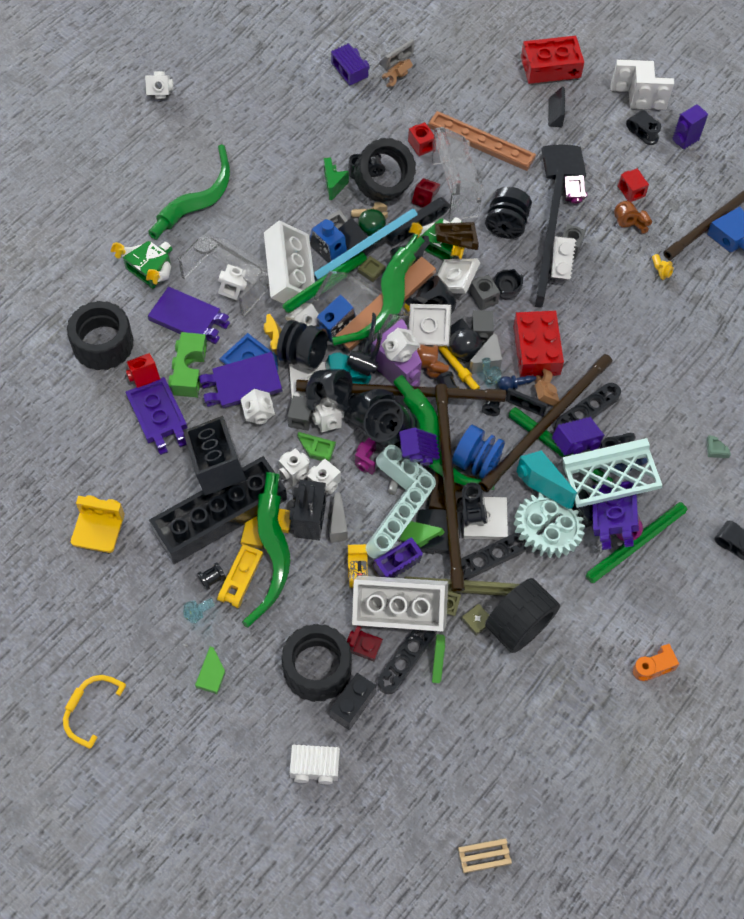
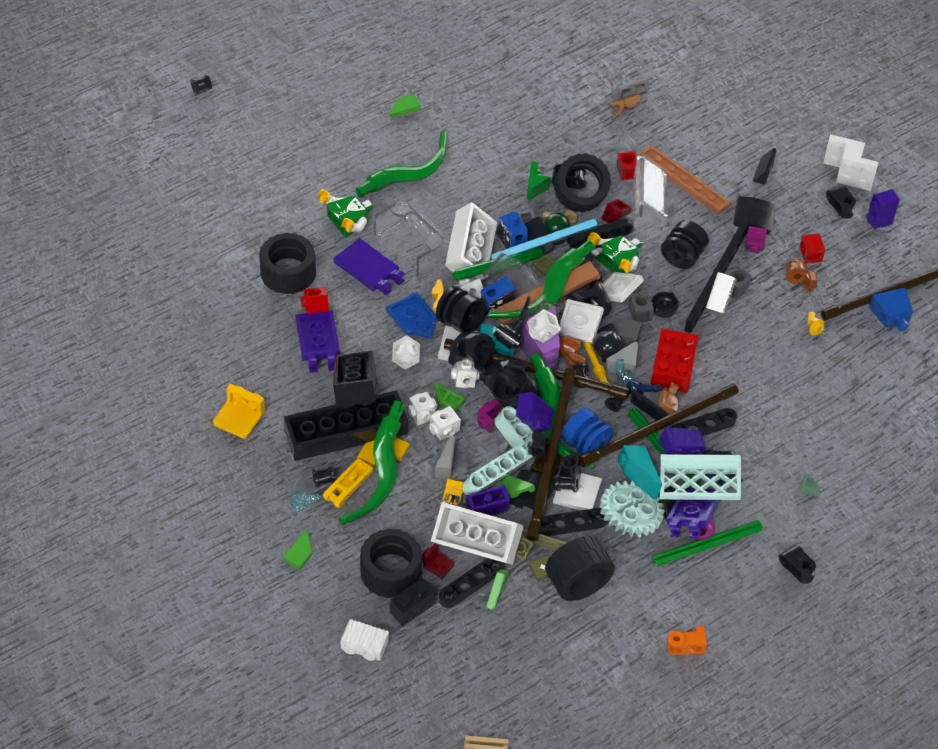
camera: 15 degrees right, 10 degrees down
yellow piece [63,675,126,749] -> none
white brick [145,71,173,98] -> none
bright green arch [169,332,207,398] -> none
dark purple tile [199,352,283,408] -> none
white brick [218,264,248,300] -> none
dark grey brick [288,395,313,431] -> none
black brick [289,480,327,541] -> none
dark purple brick [331,43,370,86] -> none
dark brown wing [435,222,479,250] -> none
red piece [521,35,585,84] -> none
none -> bright green tile [390,94,421,118]
none -> black bush [528,431,549,457]

